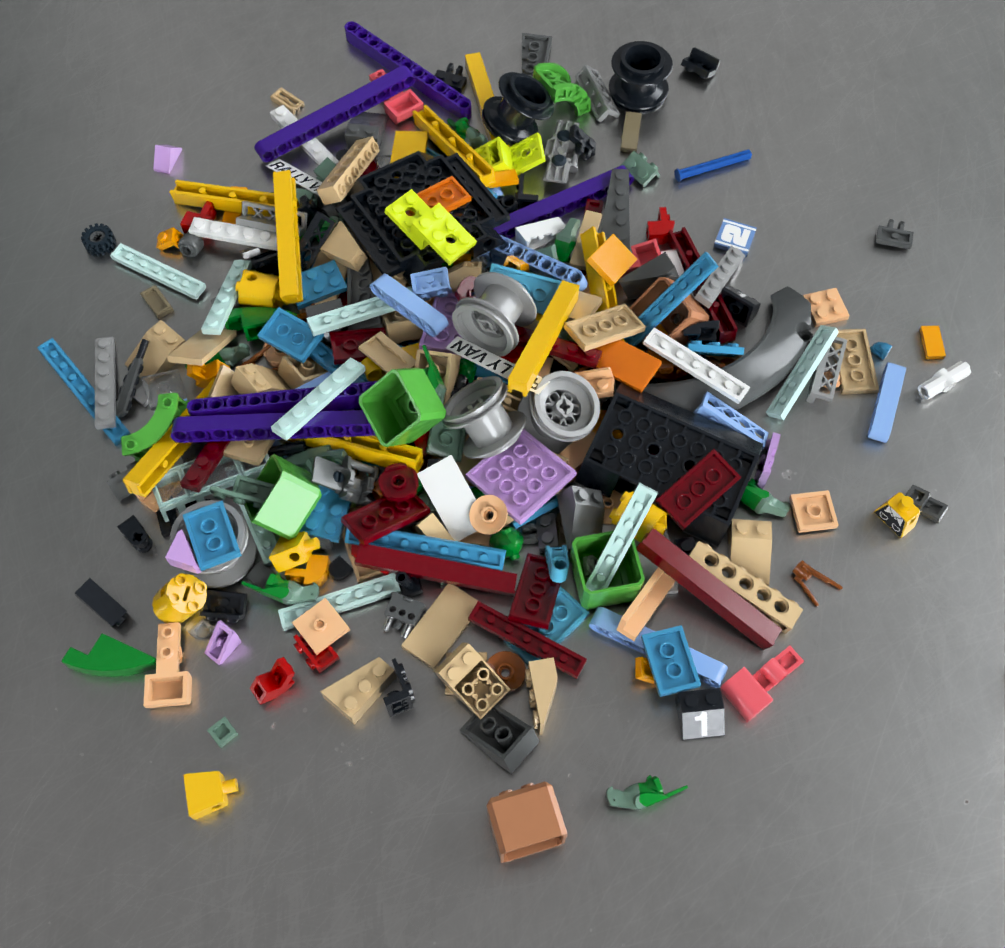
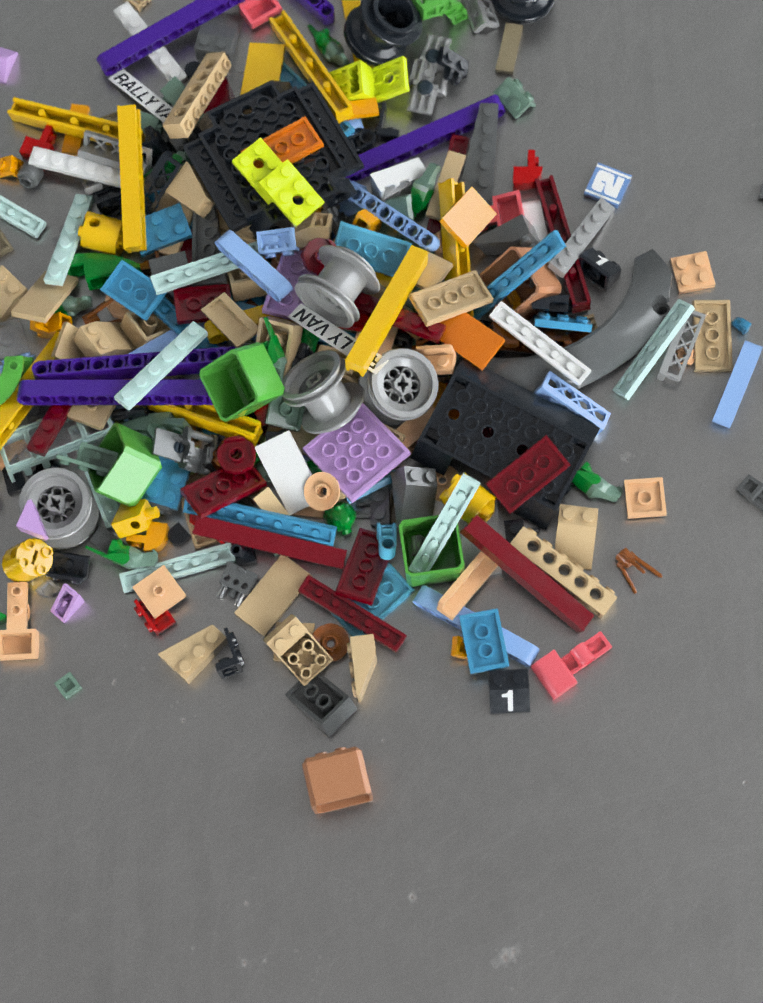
camera: 10 degrees right, 10 degrees up
dark azure plate [183,500,242,571] -> none
yellow torso [183,771,239,820] -> none
red brick [250,657,295,705] -> none
animal [605,775,688,810] -> none
blue axle [674,149,752,182] -> none
lavender wing [754,432,781,489] -> none
yellow torso [874,492,920,538] -> none

